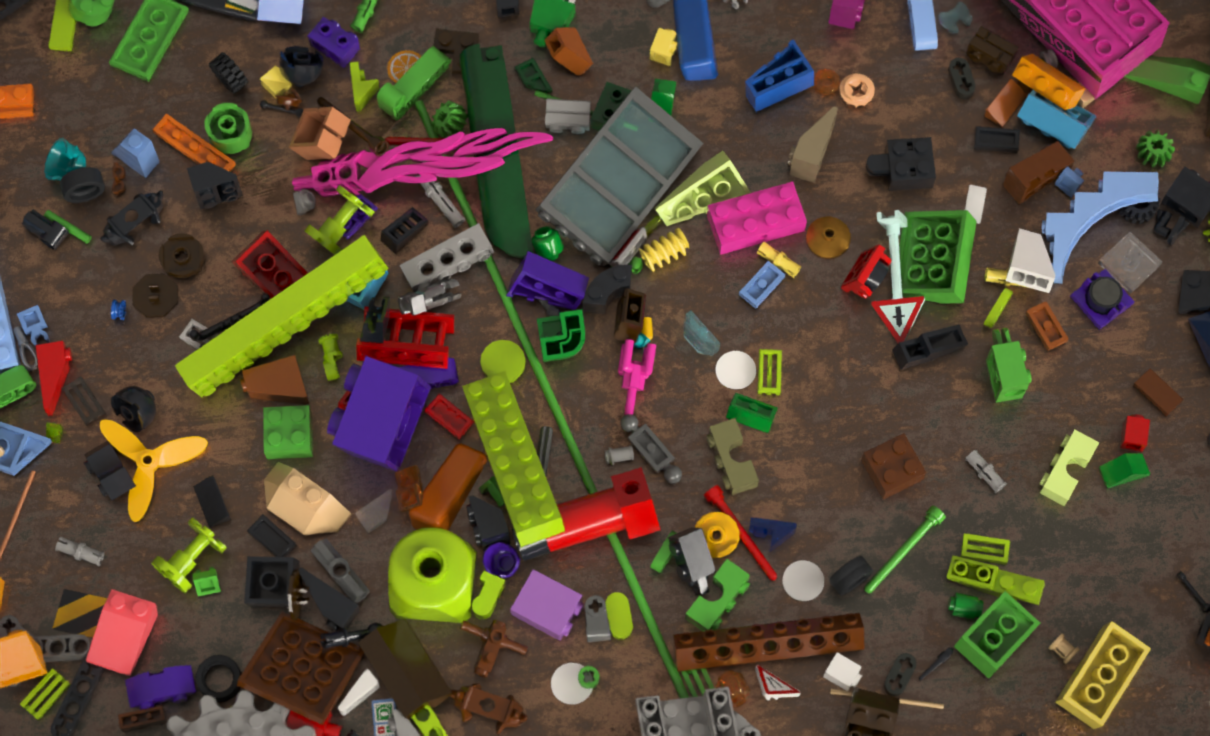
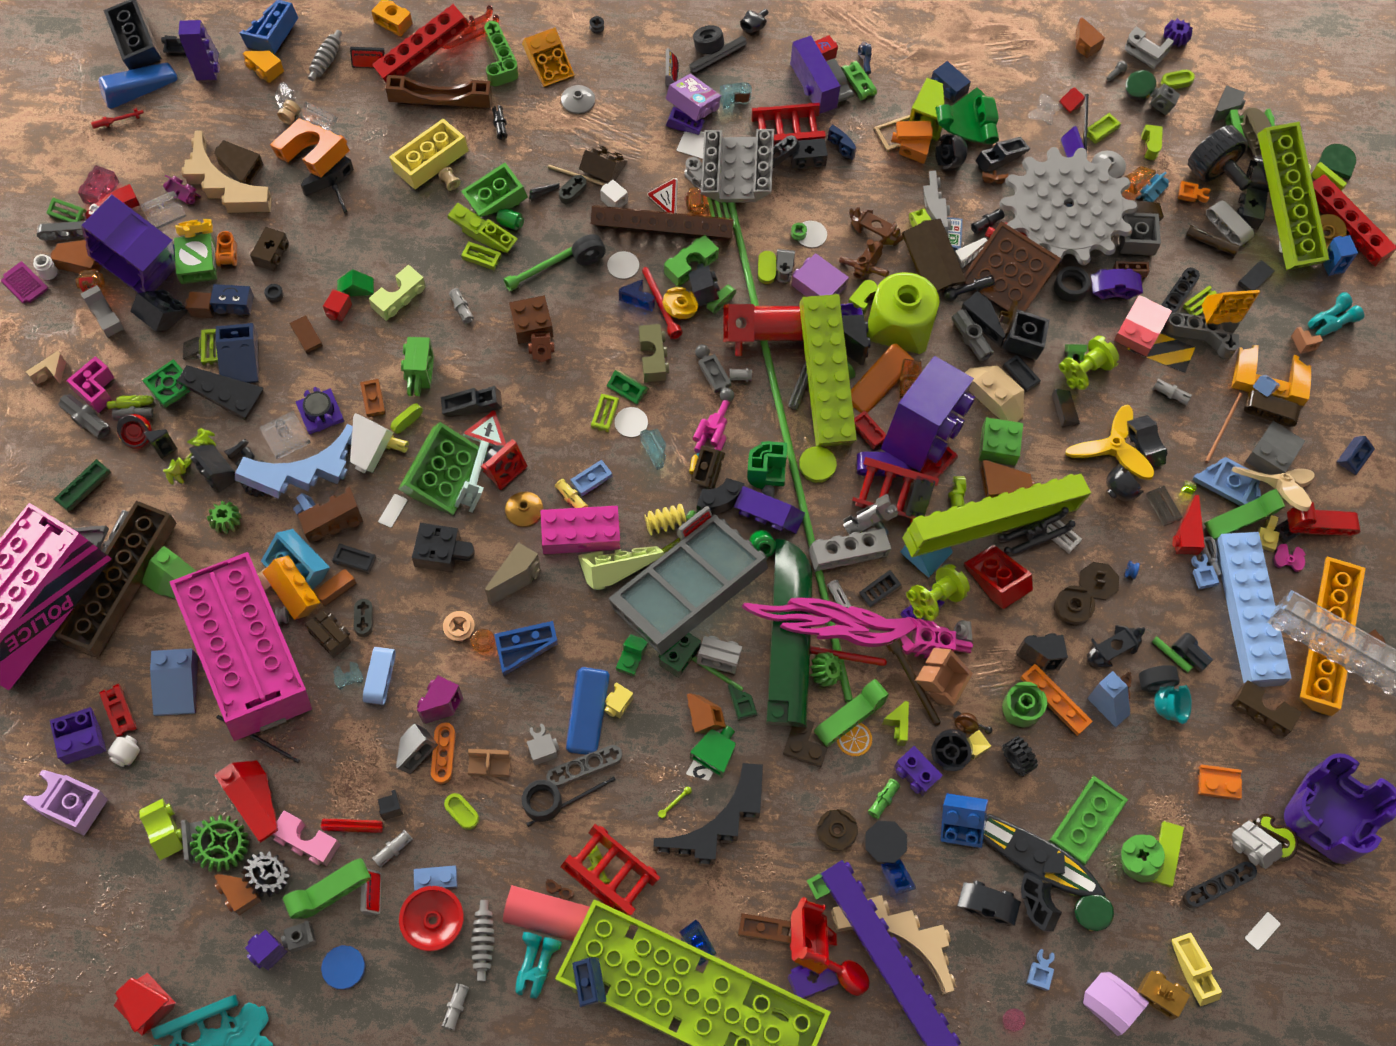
camera: 170 degrees left, 5 degrees down
none -> copper brick [528,332,555,362]

